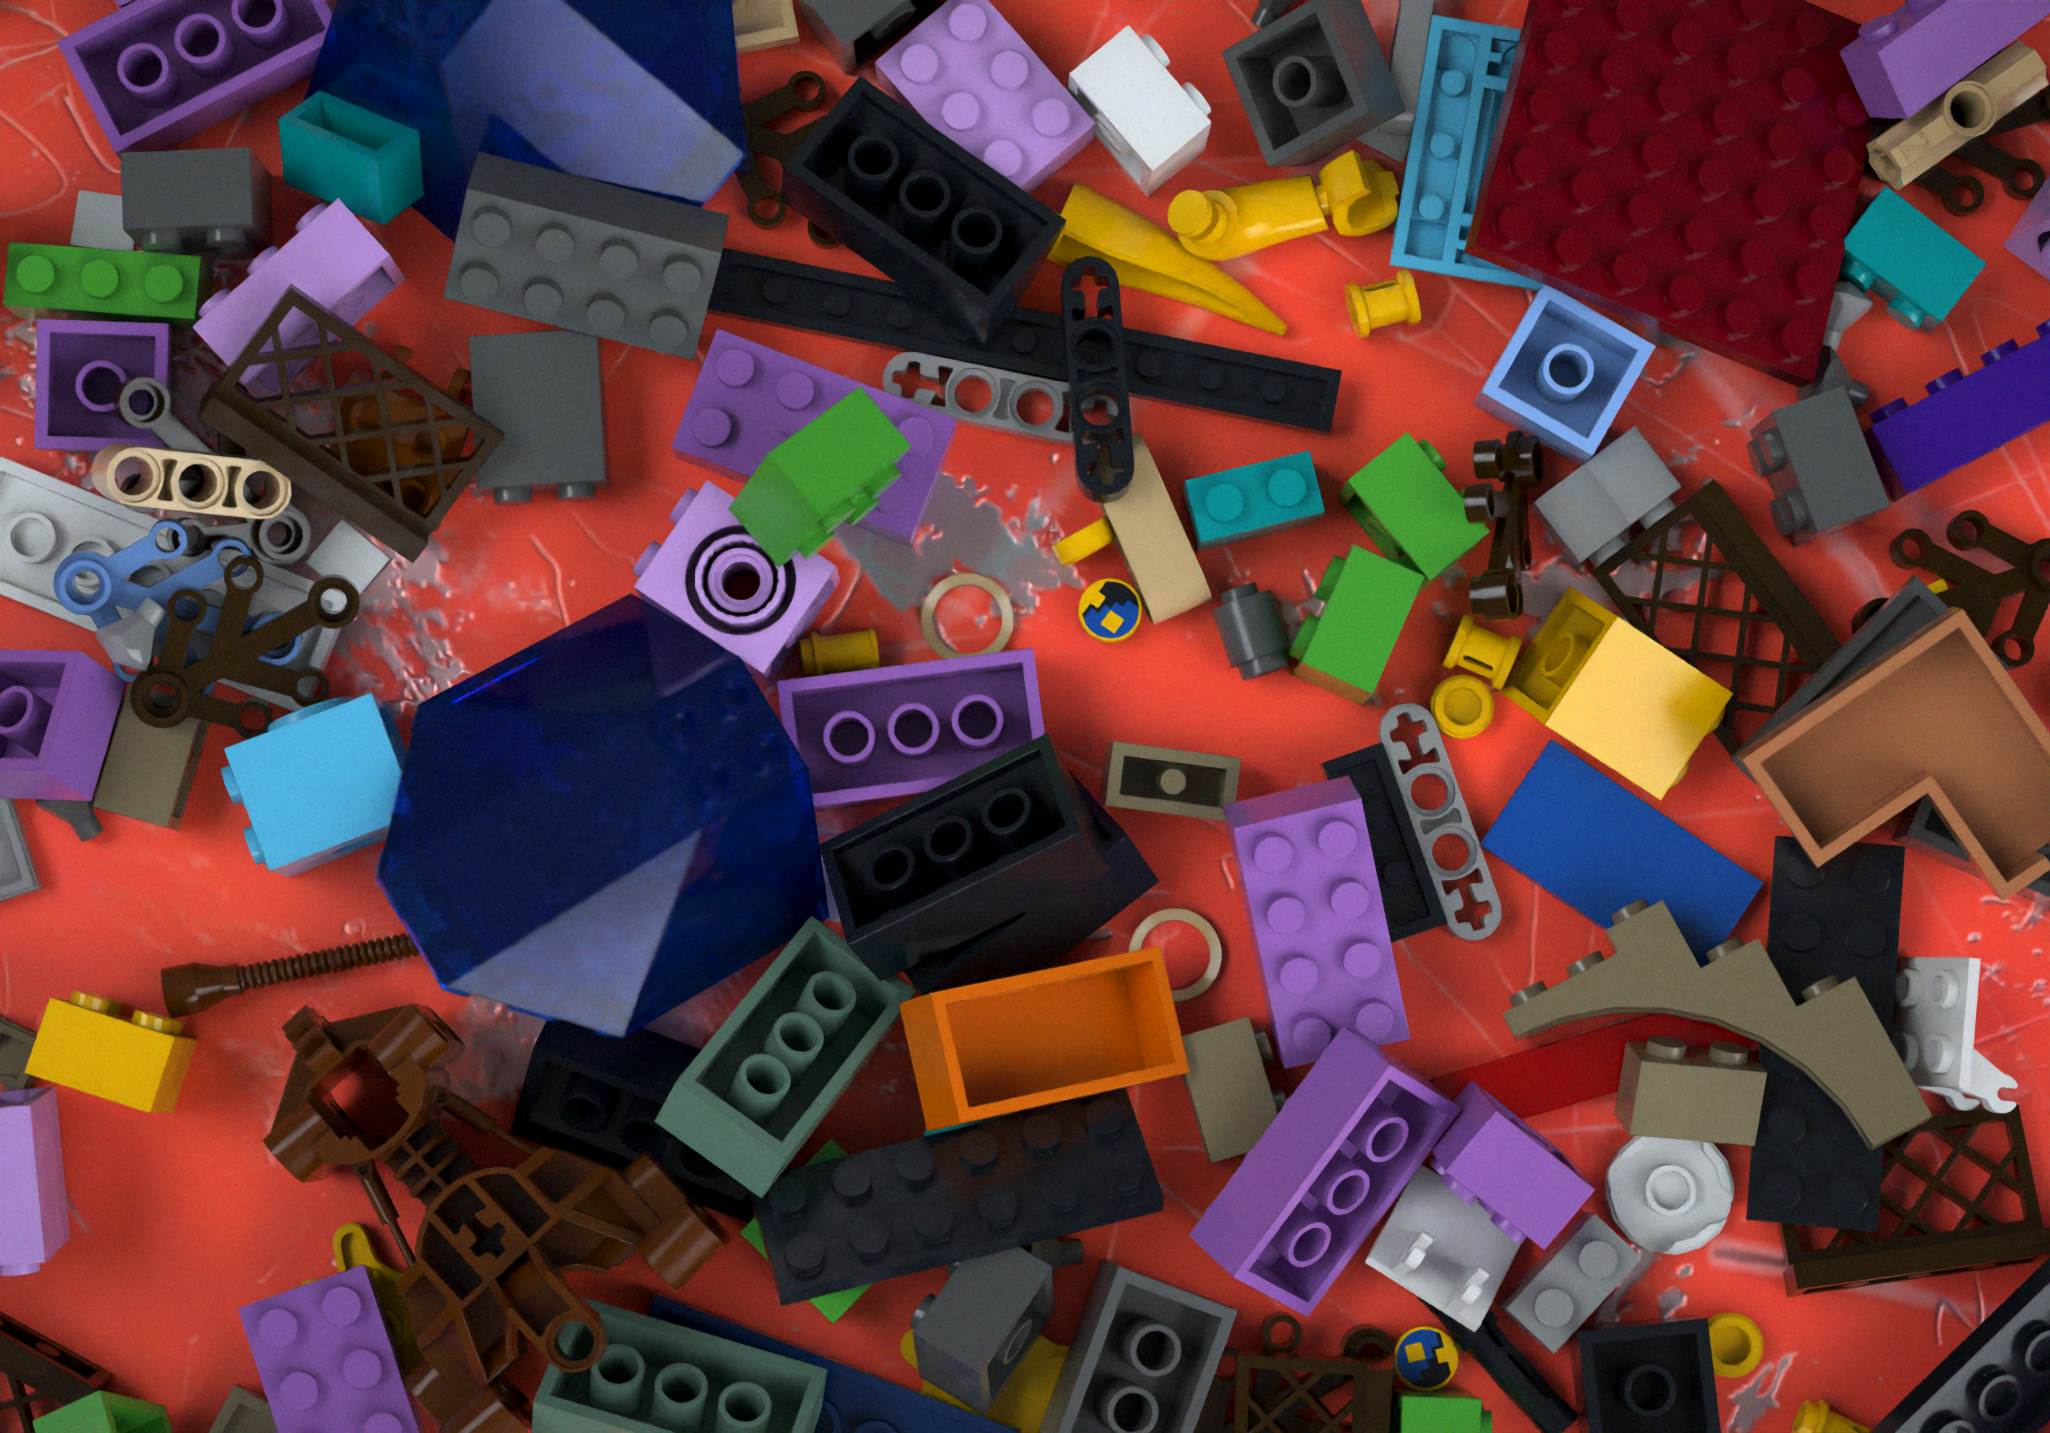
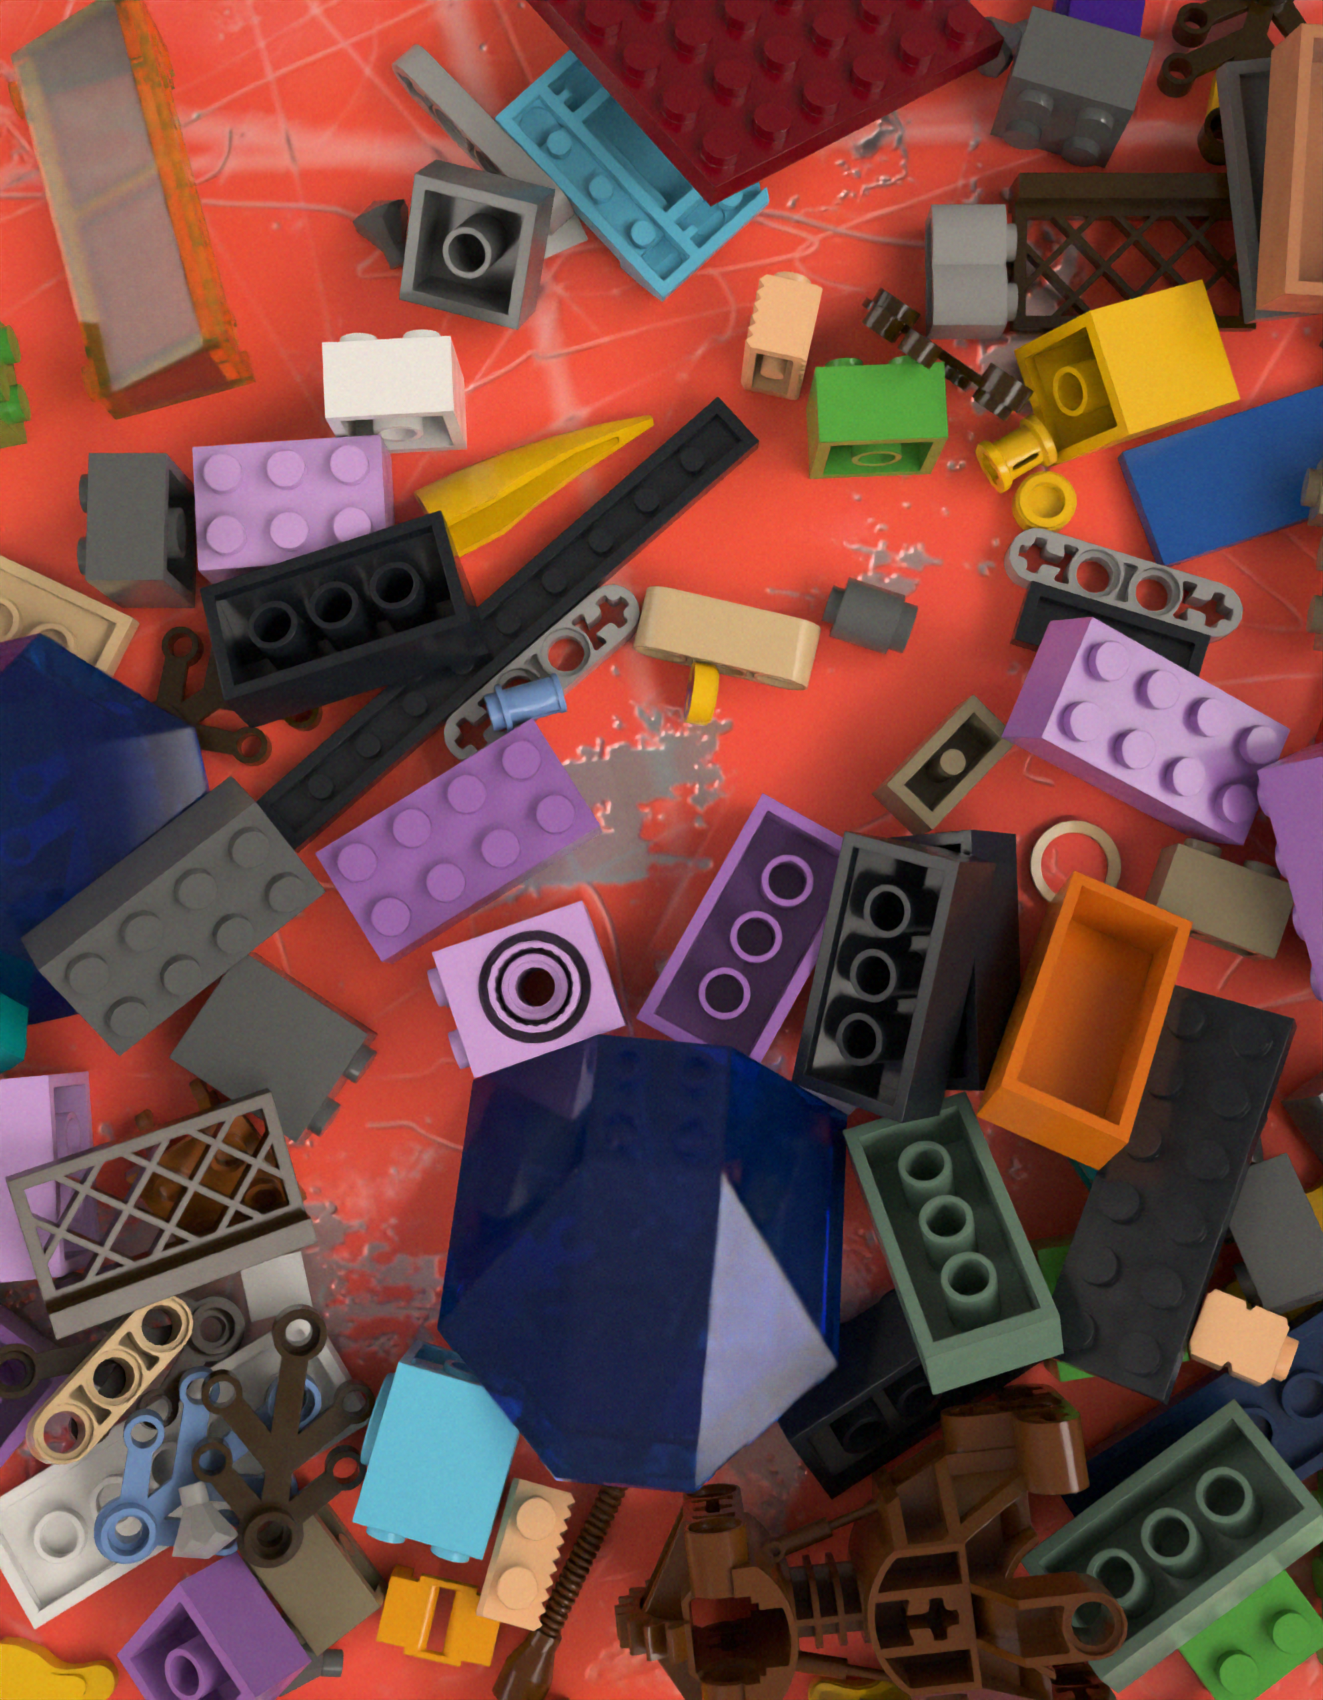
camera: 45 degrees left, 0 degrees up
bright green brick [728,386,912,568] -> none
yellow pin [798,628,880,677] -> none
tan piece [921,573,1014,659] -> none
black beam [1060,256,1134,504] -> none
tile [1078,578,1142,644] -> none
yellow piece [1167,150,1400,261] -> none
teal piece [1182,450,1325,552] -> none
bright green brick [1288,544,1425,706] -> none
yellow bush [1344,269,1421,339] -> none
light blue brick [1473,284,1655,466] -> none
none -> light orange piece [376,1564,500,1667]
none -> light nougat brick [476,1478,575,1631]
none -> medium blue pin [483,673,567,733]
none -> light nougat brick [741,271,823,400]
none -> light nougat brick [1188,1289,1299,1387]

